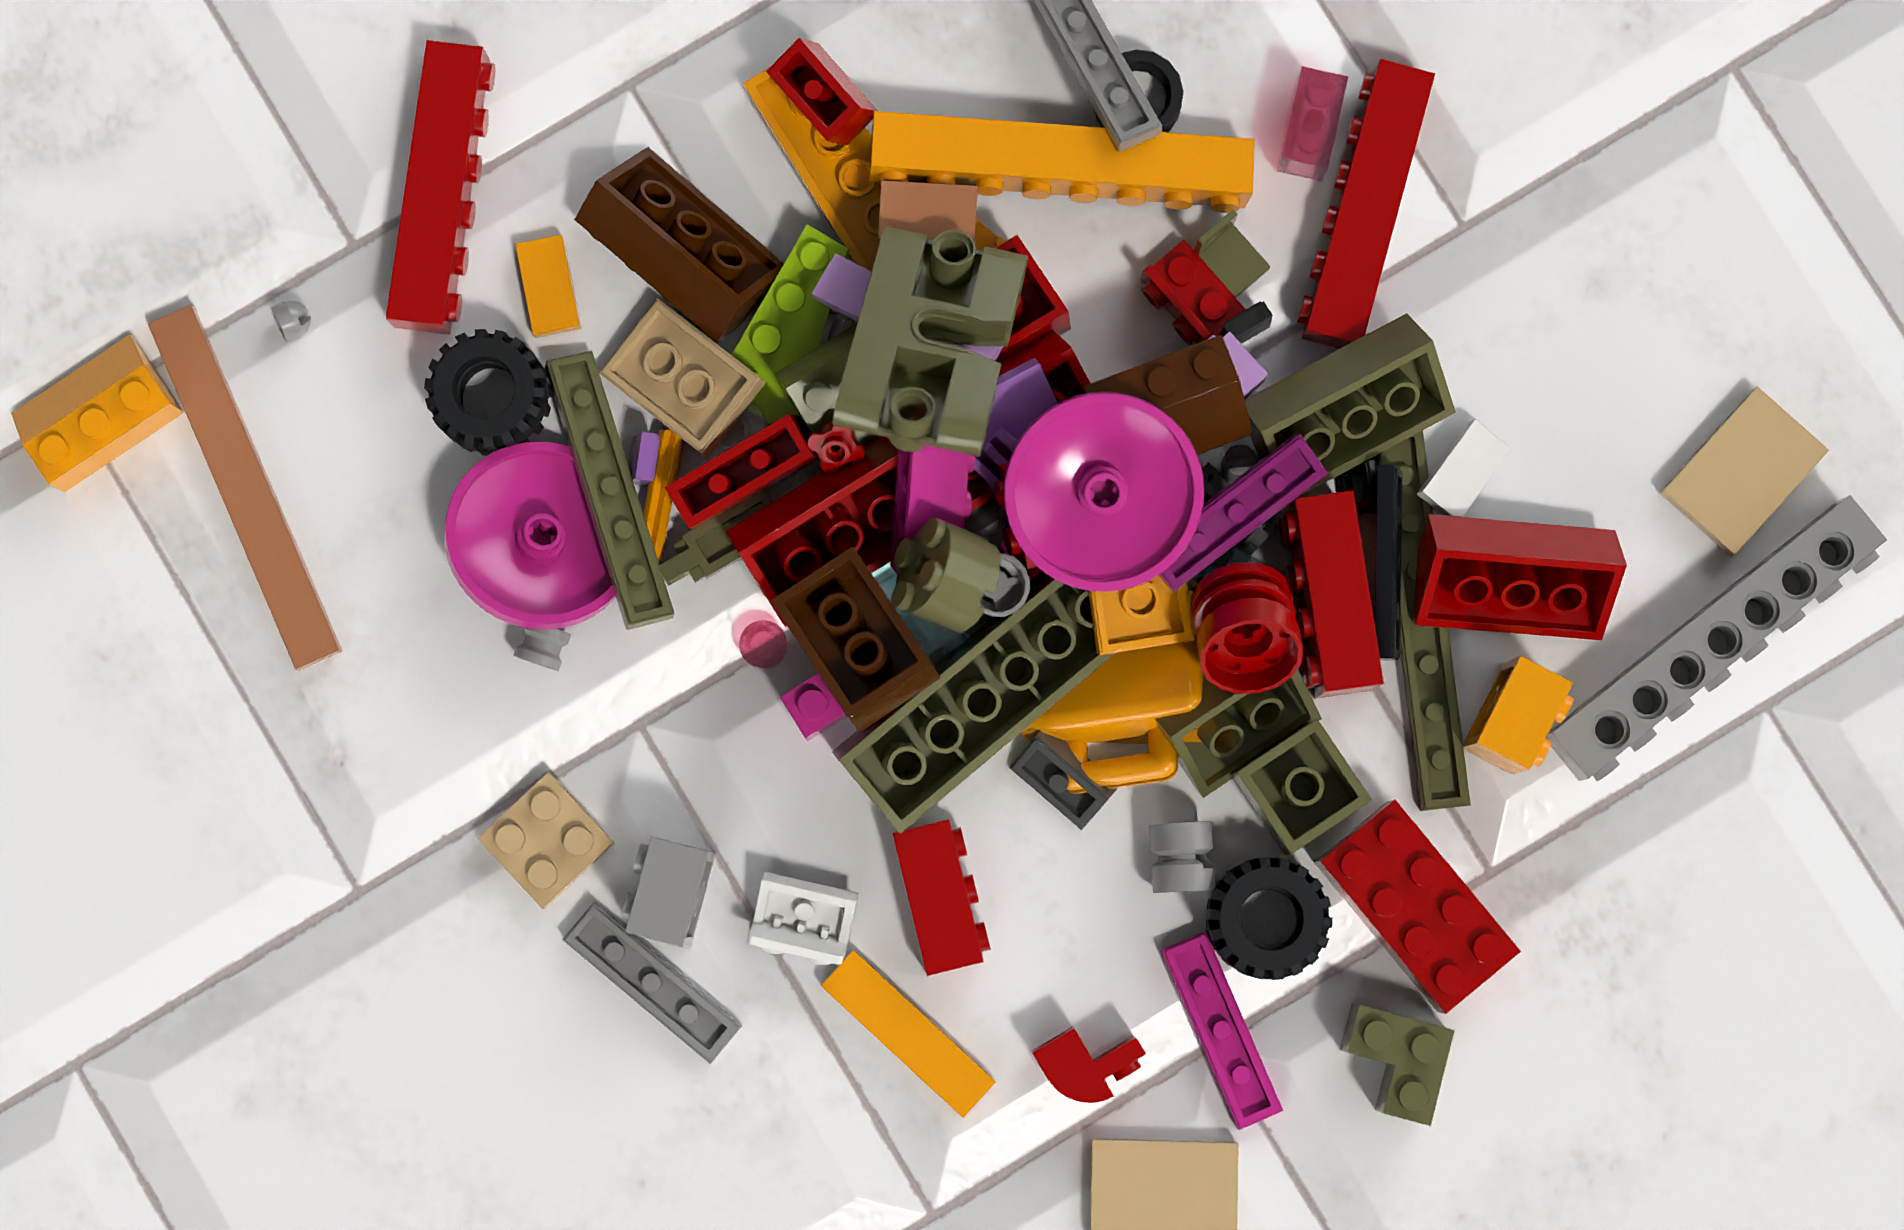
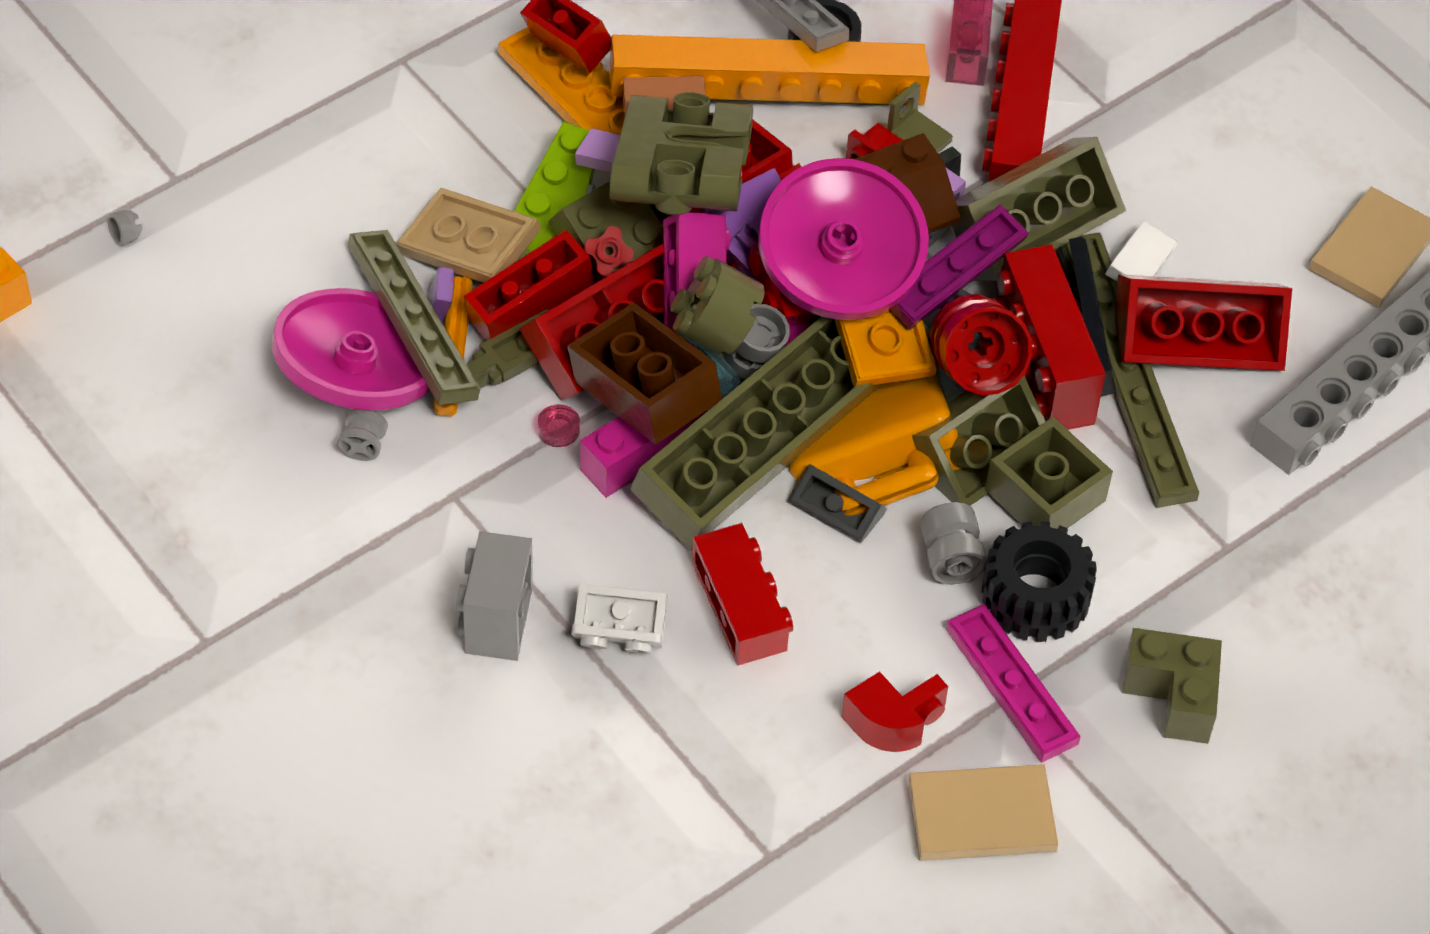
camera: 10 degrees left, 30 degrees down
nougat tile [148,305,342,671] -> none
red brick [386,40,495,335] -> none
black tyre [424,329,552,456] -> none
tan plate [477,772,615,909] -> none
light orange tile [516,234,582,338] -> none
light grey tile [562,902,742,1064] -> none
reddish brown slope [574,147,784,343] -> none
light orange tile [821,950,996,1118] -> none
red brick [1314,800,1521,1014] -> none
light orange brick [1463,656,1574,774] -> none

